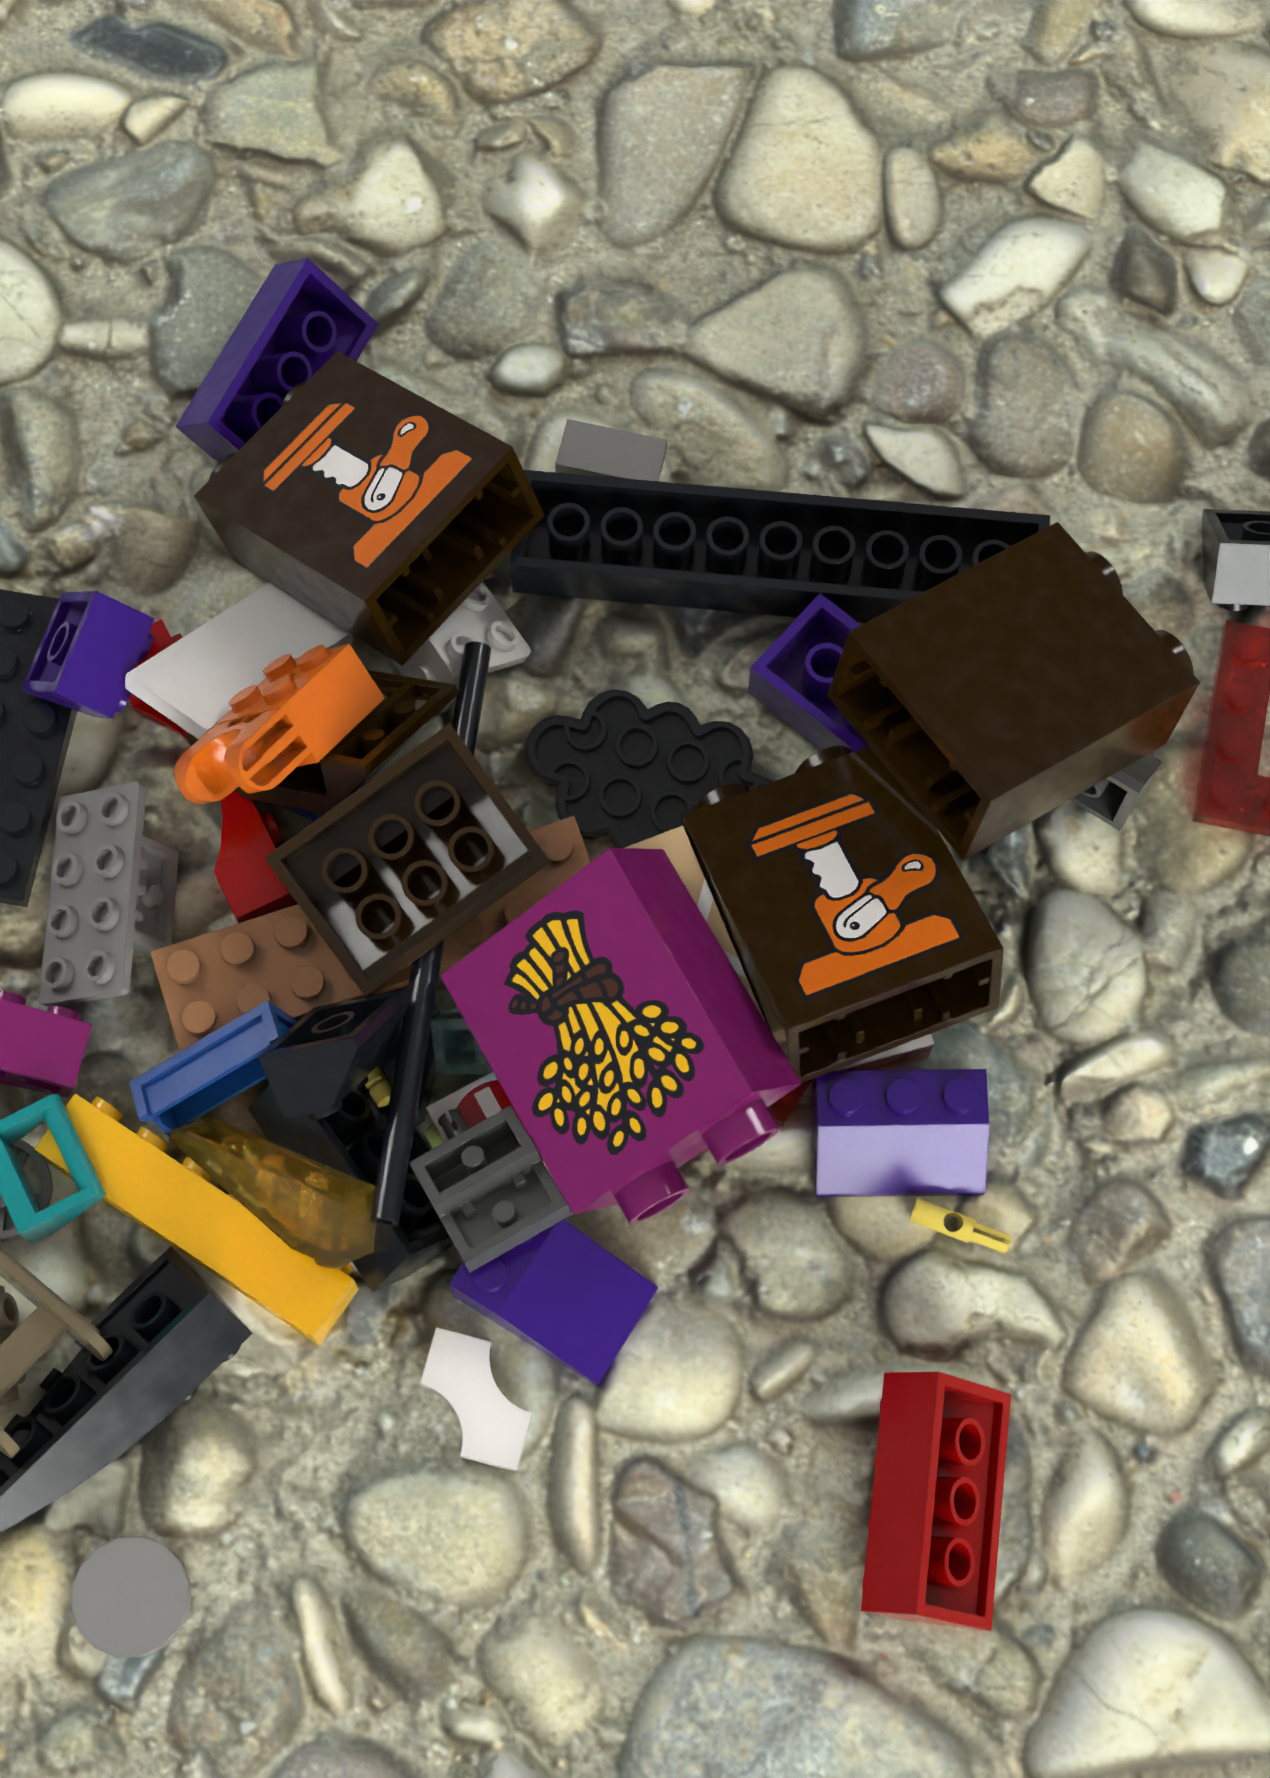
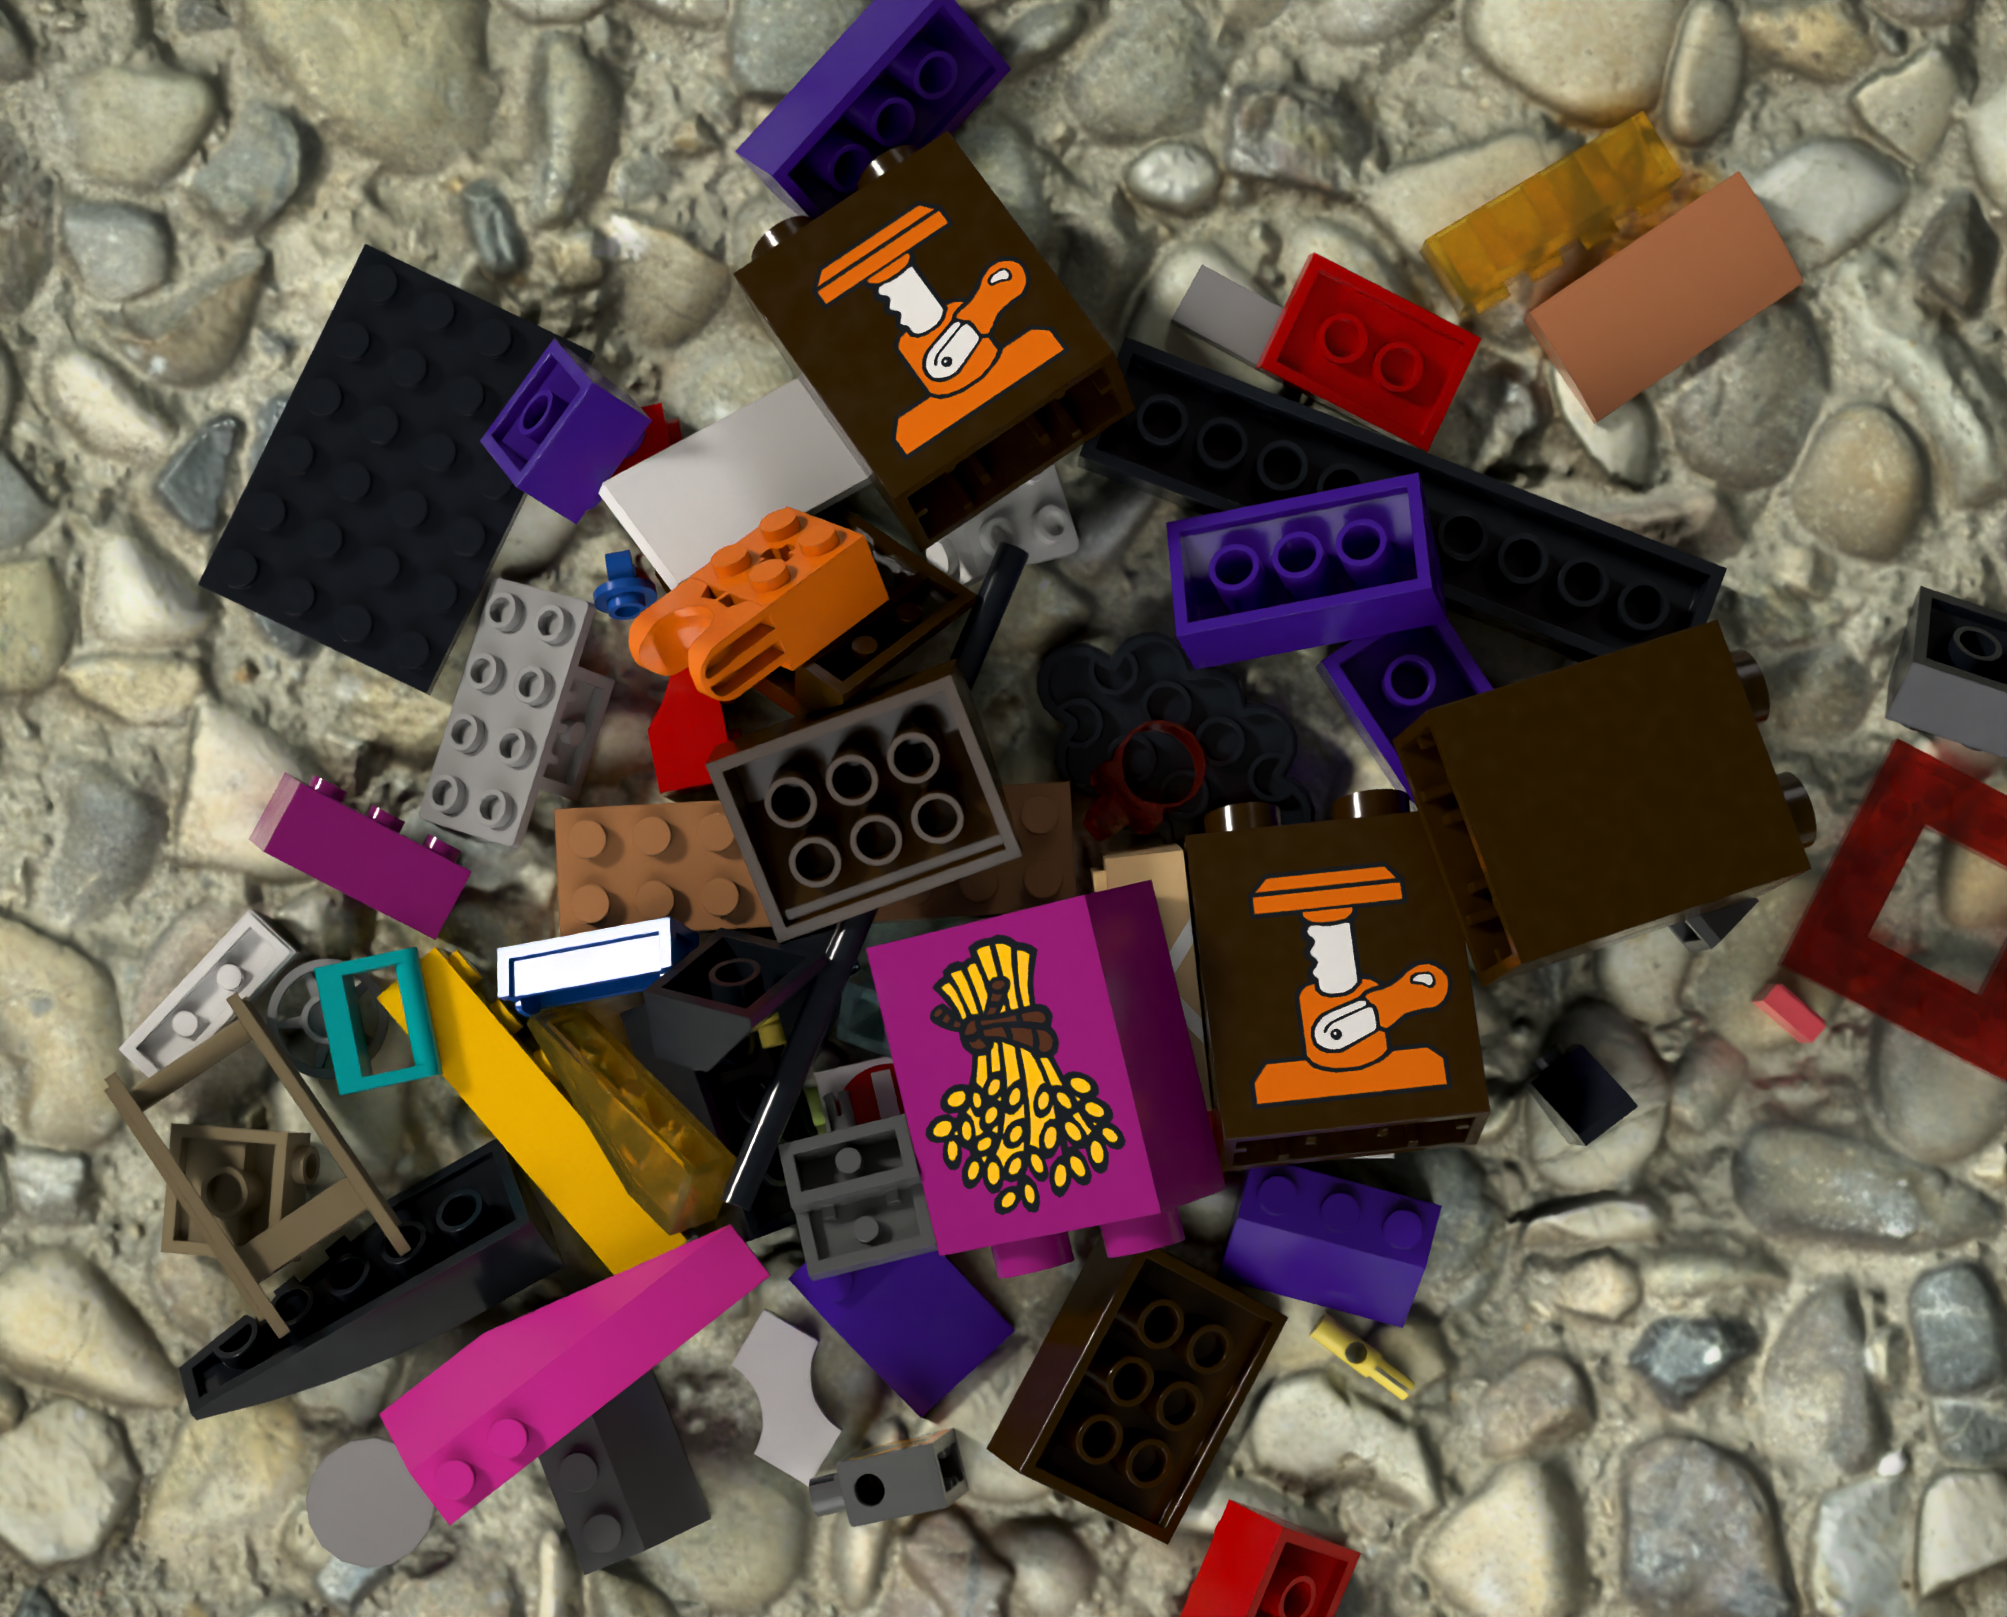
camera: 15 degrees right, 15 degrees up
none -> dark pink wedge [379,1224,771,1526]
none -> dark grey slope [538,1369,711,1575]
none -> blue plate [593,550,657,620]
none -> dark grey torso [809,1428,969,1527]
none -> dark brown slope [986,1233,1289,1545]
none -> clear red piece [1083,720,1206,841]
none -> dark purple slope [1166,473,1447,670]
none -> red plate [1255,252,1482,452]
none -> clear yellow brick [1419,111,1683,316]
none -> black slope [1522,1042,1638,1146]
none -> nougat slope [1523,171,1804,424]
none -> coral tile [1751,983,1827,1043]

